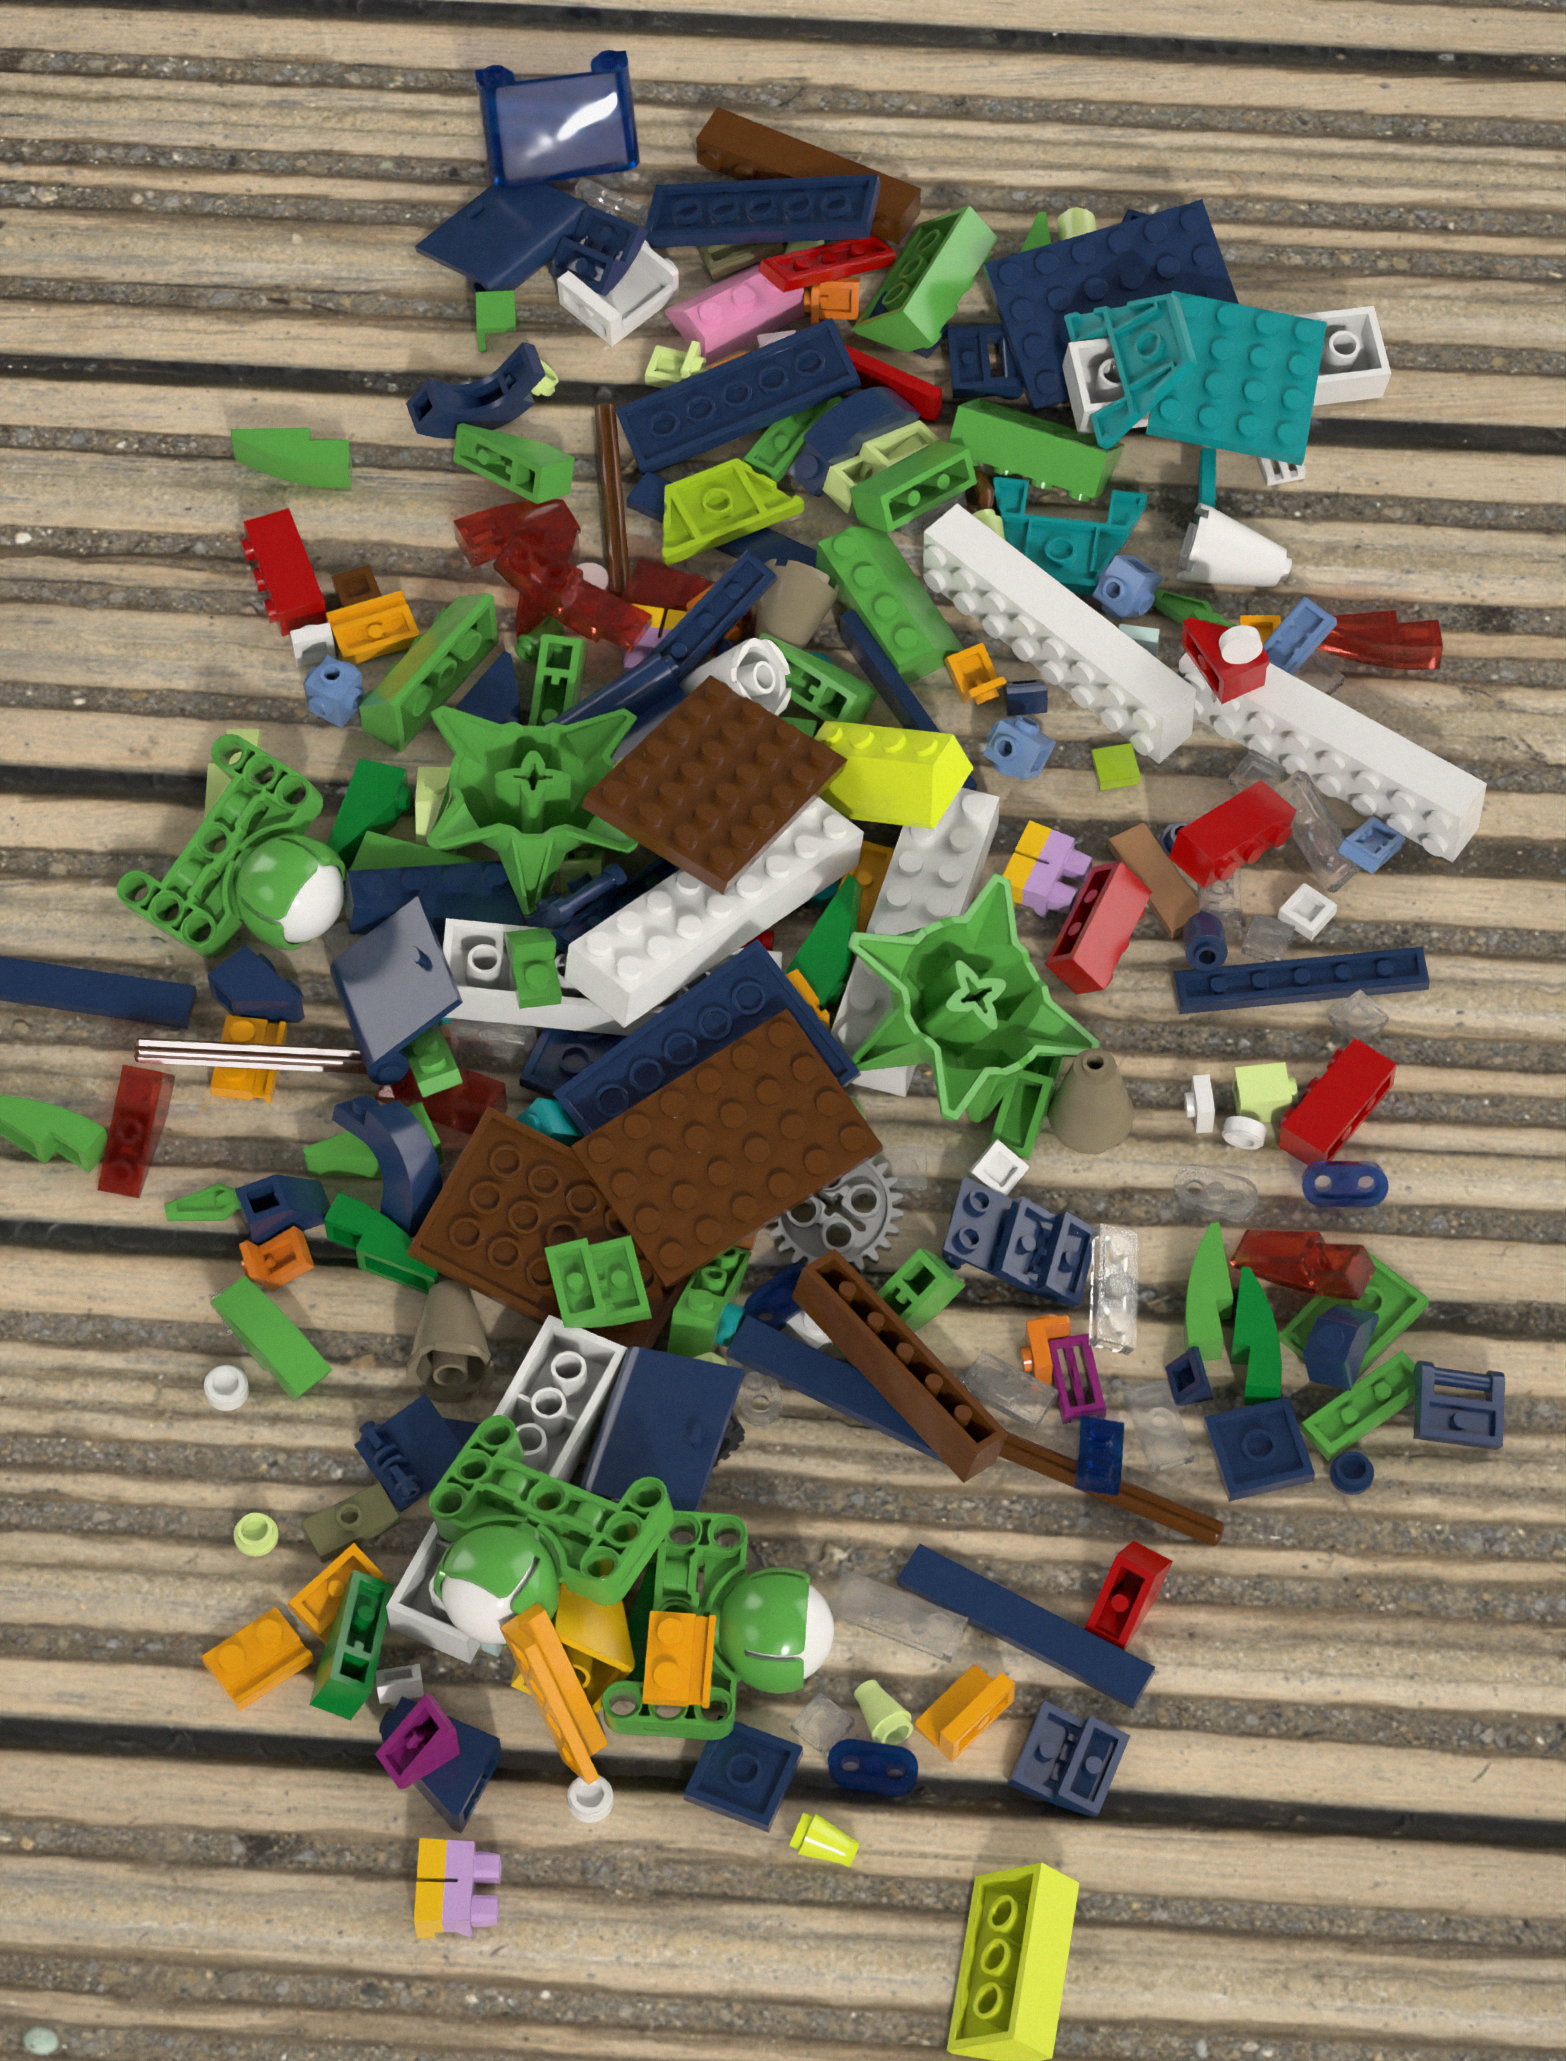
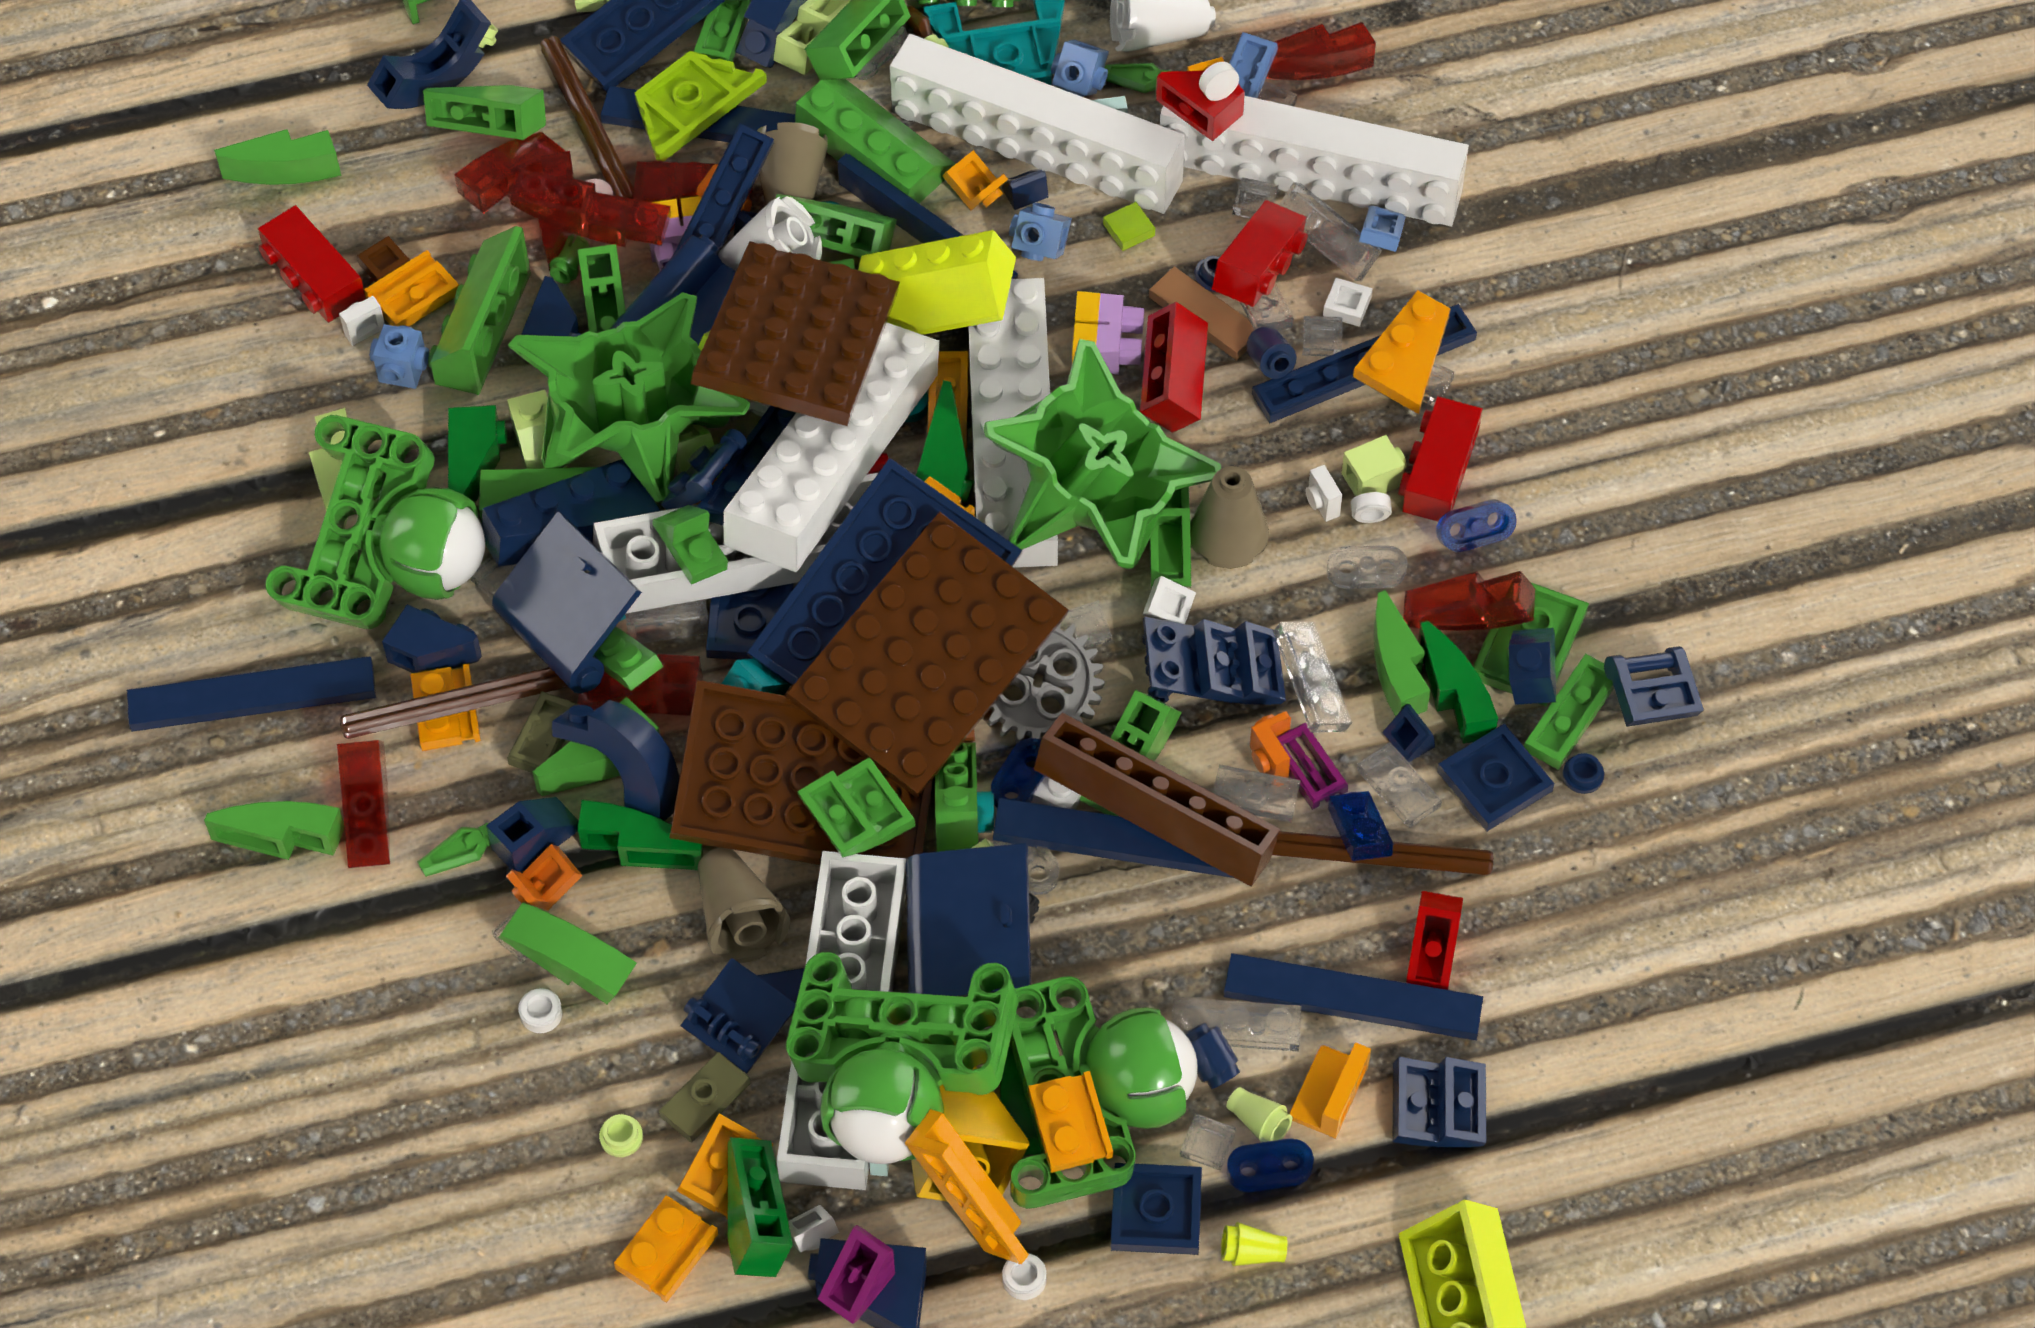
camera: 20 degrees left, 0 degrees up
none -> olive plate [507,691,579,773]
none -> dark blue brick [1185,1022,1241,1089]
none -> light orange wing [1353,290,1450,414]

